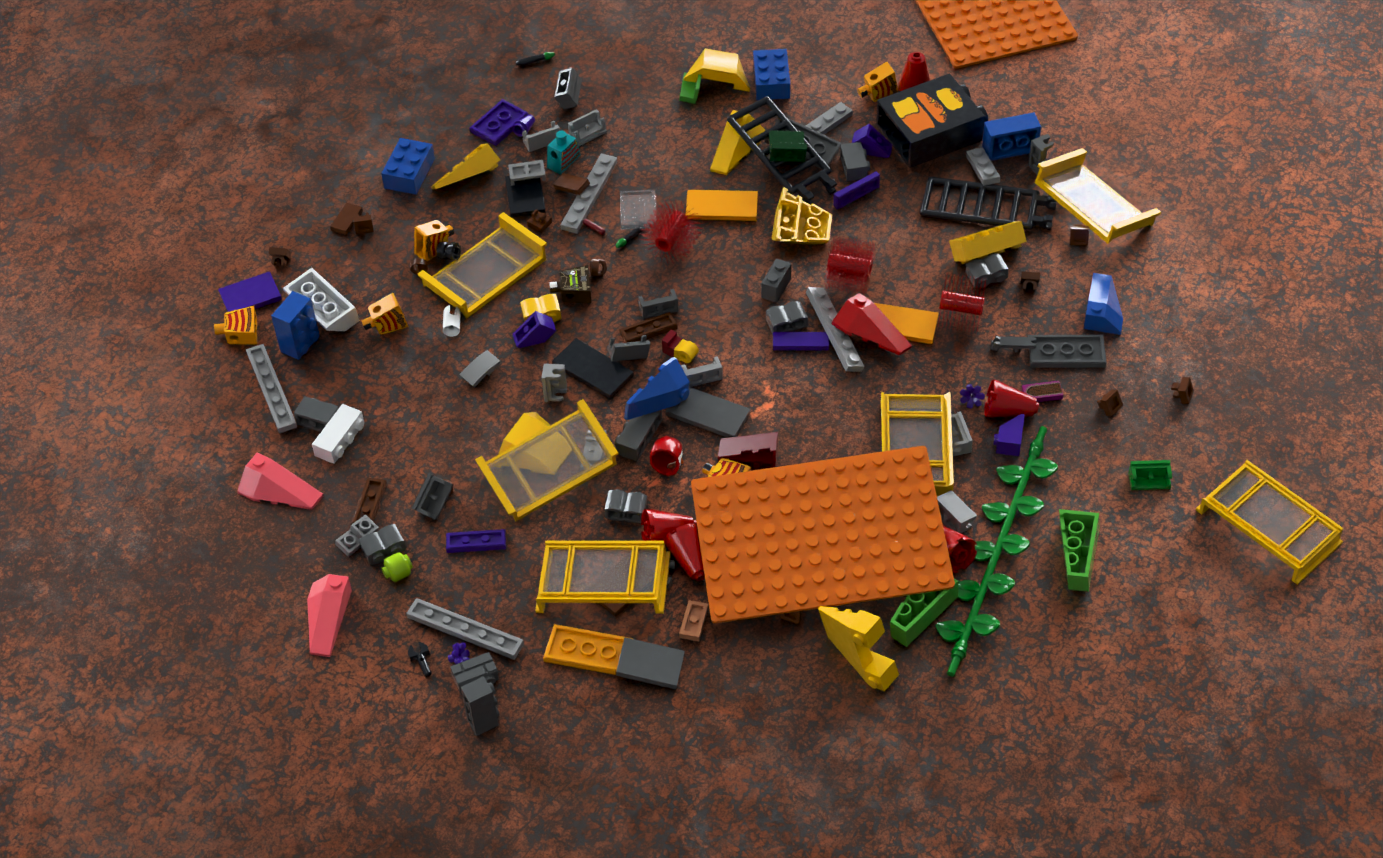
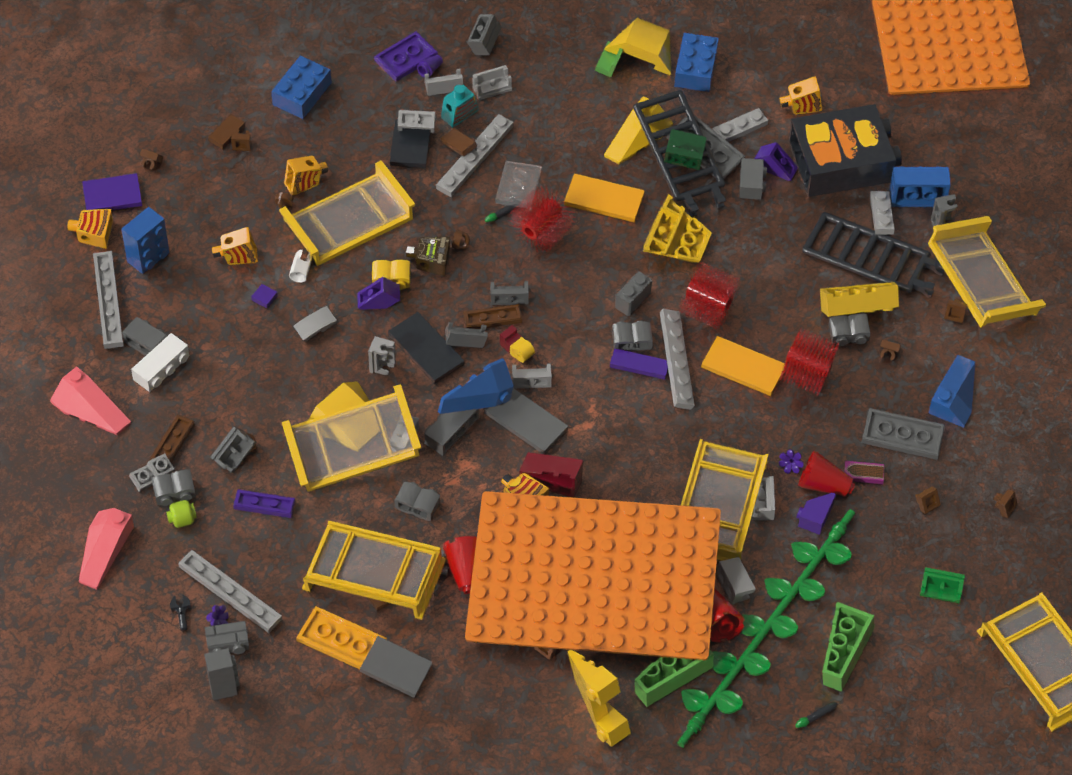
camera: 10 degrees right, 5 degrees up
white slope [283,268,360,331] -> none
yellow wedge [431,143,500,189] -> none
black wheel [436,242,461,260] -> none
reddish brown tile [527,209,552,233] -> none
dark red piece [582,219,606,235] -> none
red cone [641,509,697,541] -> none
red piece [650,436,684,476] -> none
nougat plate [679,600,709,642] -> none
red wedge [831,293,912,355] -> none
dark purple tile [833,171,880,209] -> none
red cone [898,52,930,91] -> none
dark grey piece [990,336,1037,352] -> none
none -> dark purple tile [251,284,278,308]
none -> black piece [795,702,838,728]

